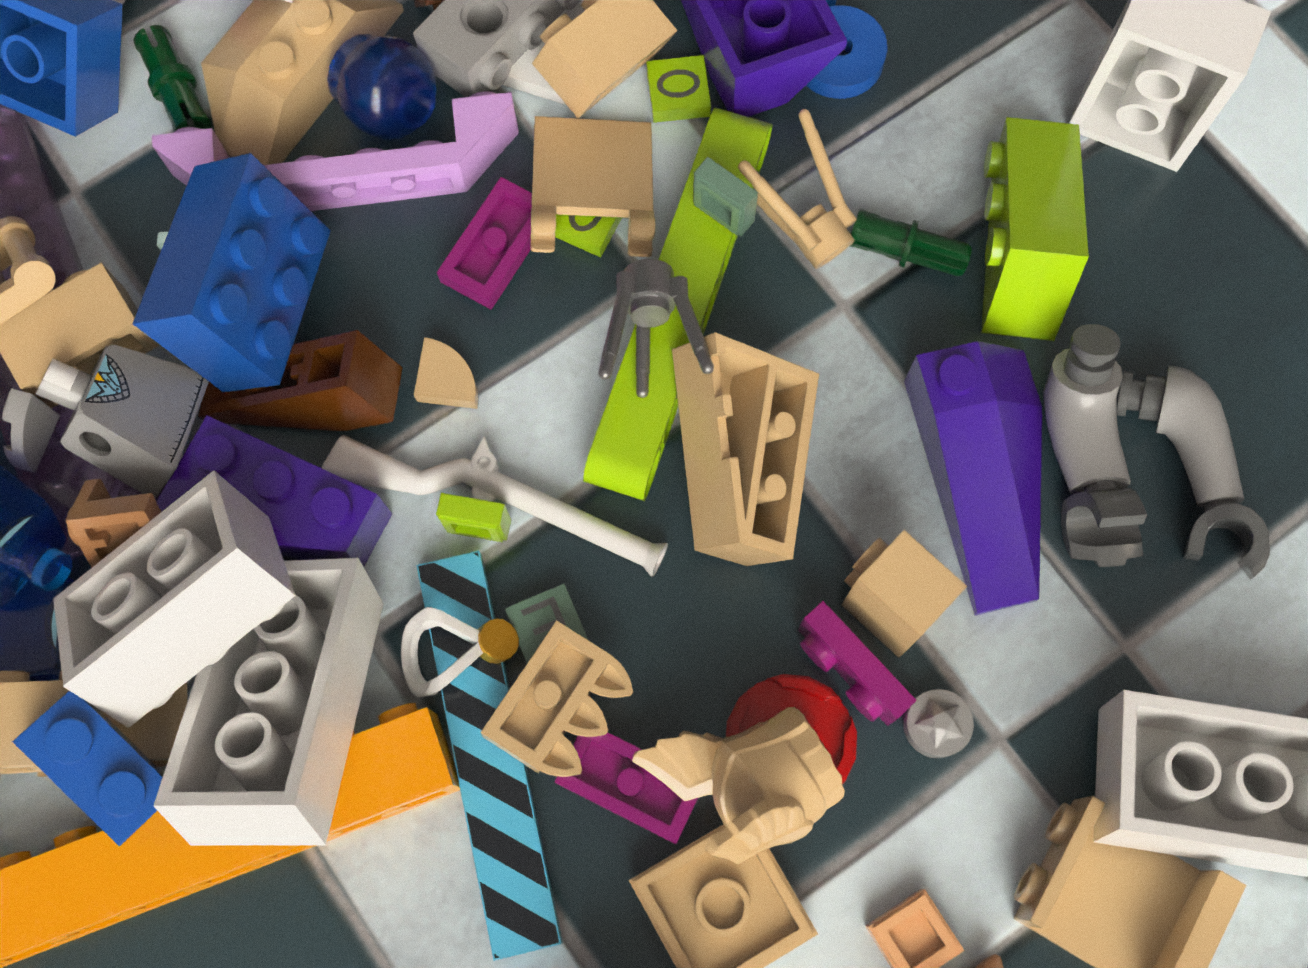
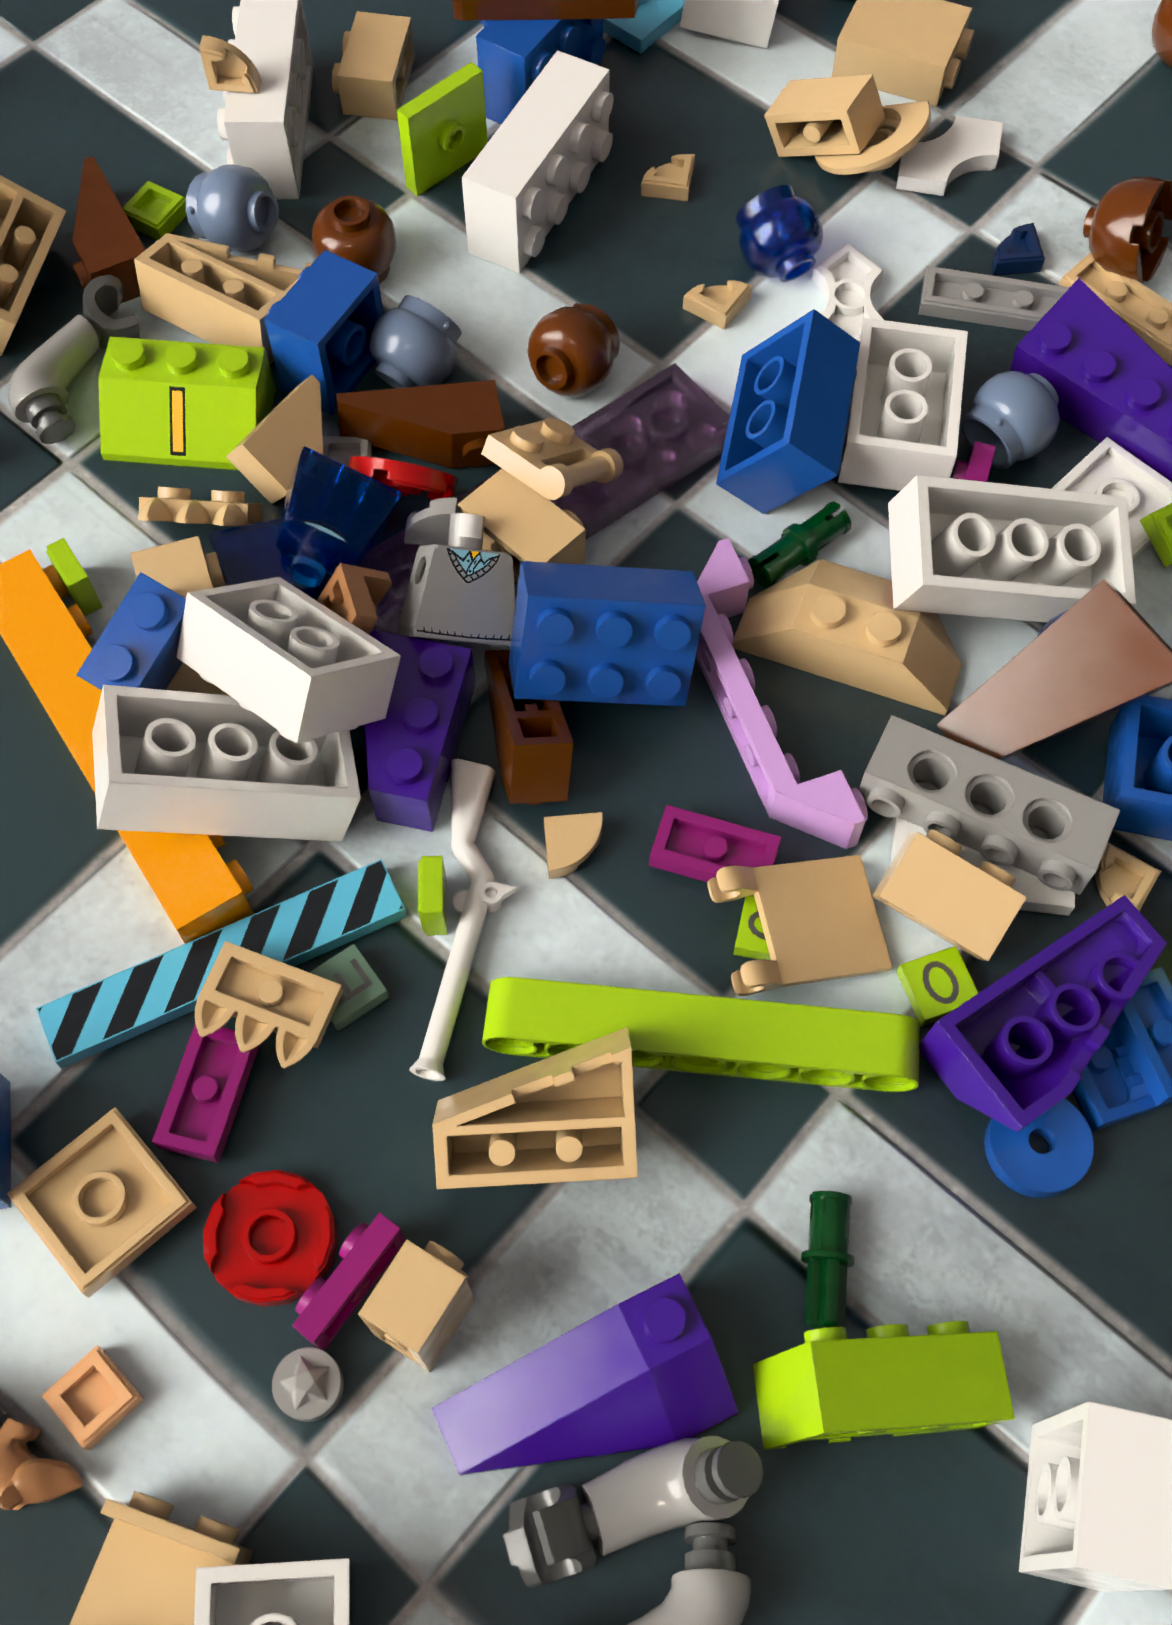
camera: 75 degrees right, 10 degrees down
clear blue piece [327,34,436,139] -> none
white piece [401,607,519,697] -> none
flat silver plant [598,259,714,398] -> none
tan helmet [632,707,845,864] -> none
sand green tile [693,157,758,237] -> none
tan plant [738,109,857,269] -> none

